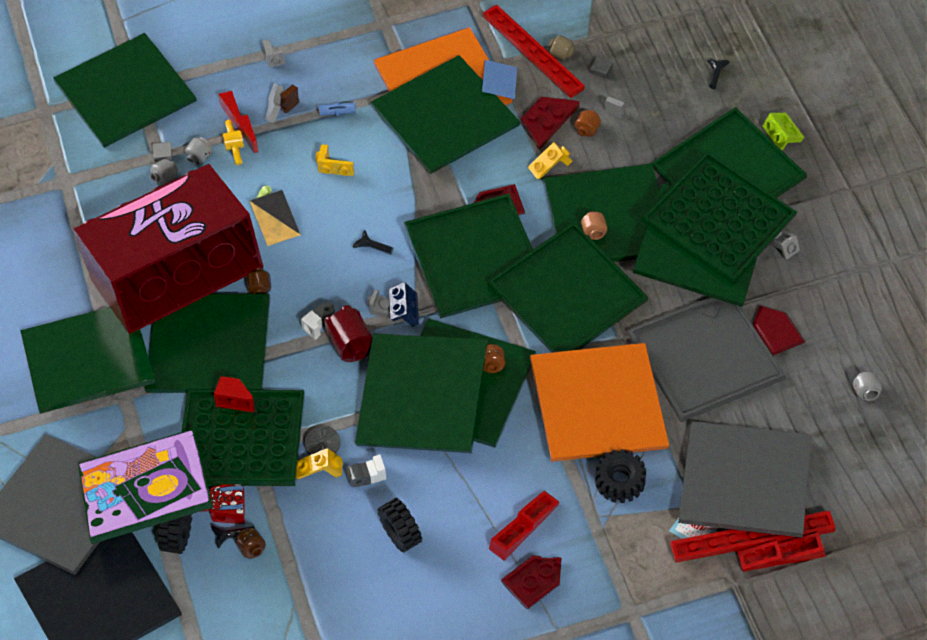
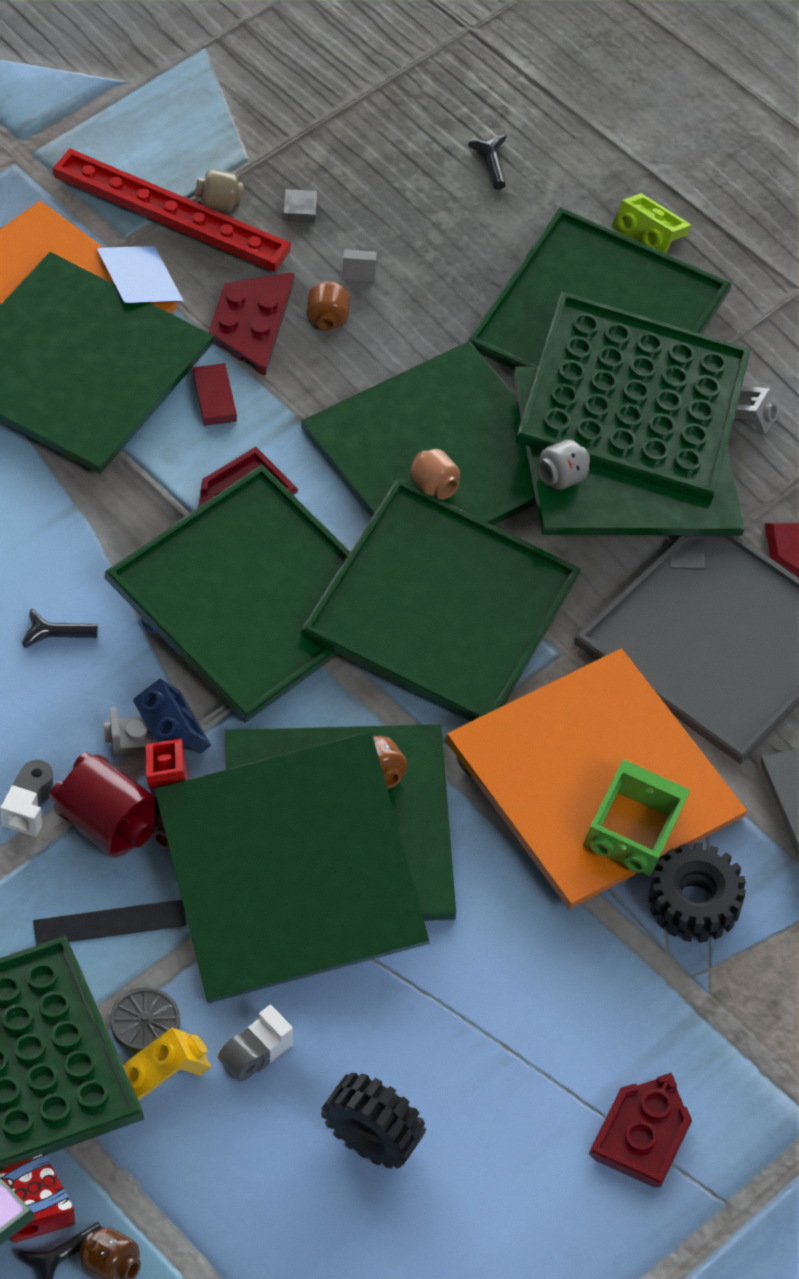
camera: 30 degrees left, 0 degrees up
red slope [489,491,559,561] -> none
yellow bracket [528,142,573,180] -> none
none -> black sticker [33,900,187,946]
none -> red slope [146,738,190,798]
none -> dark red tile [193,363,237,426]
none -> light grey head [537,440,590,490]
none -> bright green window [583,759,691,877]

